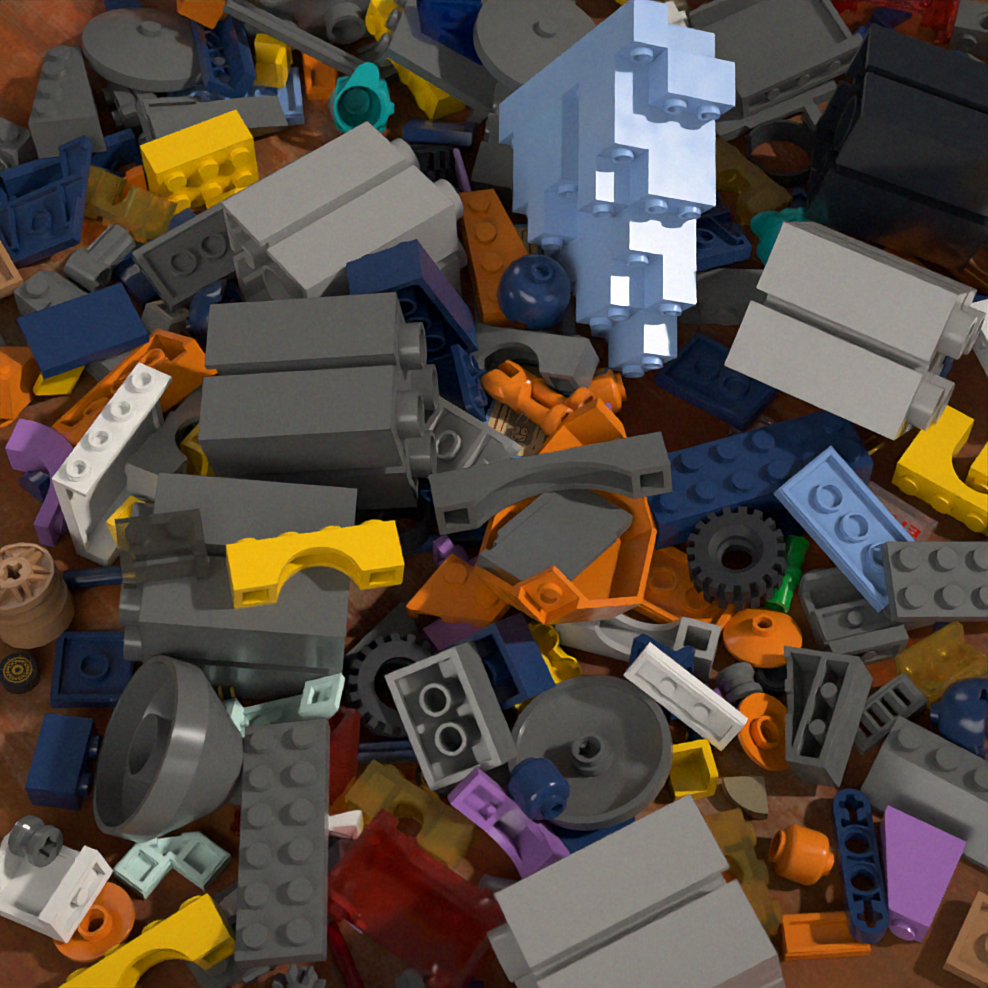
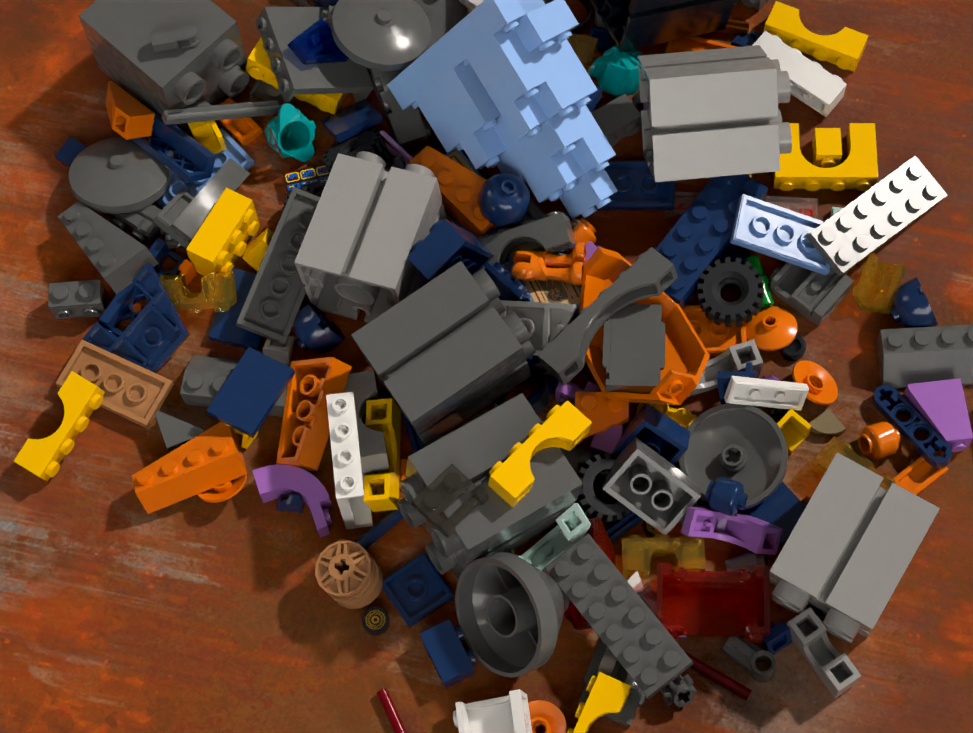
camera: 30 degrees left, 10 degrees up
dark grey wheel [8,815,63,868] -> none
dark grey piece [64,224,136,292] -> none
light aqua tile [112,831,232,899] -> none
dark grey wheel [715,662,764,709] -> none
dark grey wedge [784,646,873,788] -> none
dark grey slope [853,673,928,755] -> none

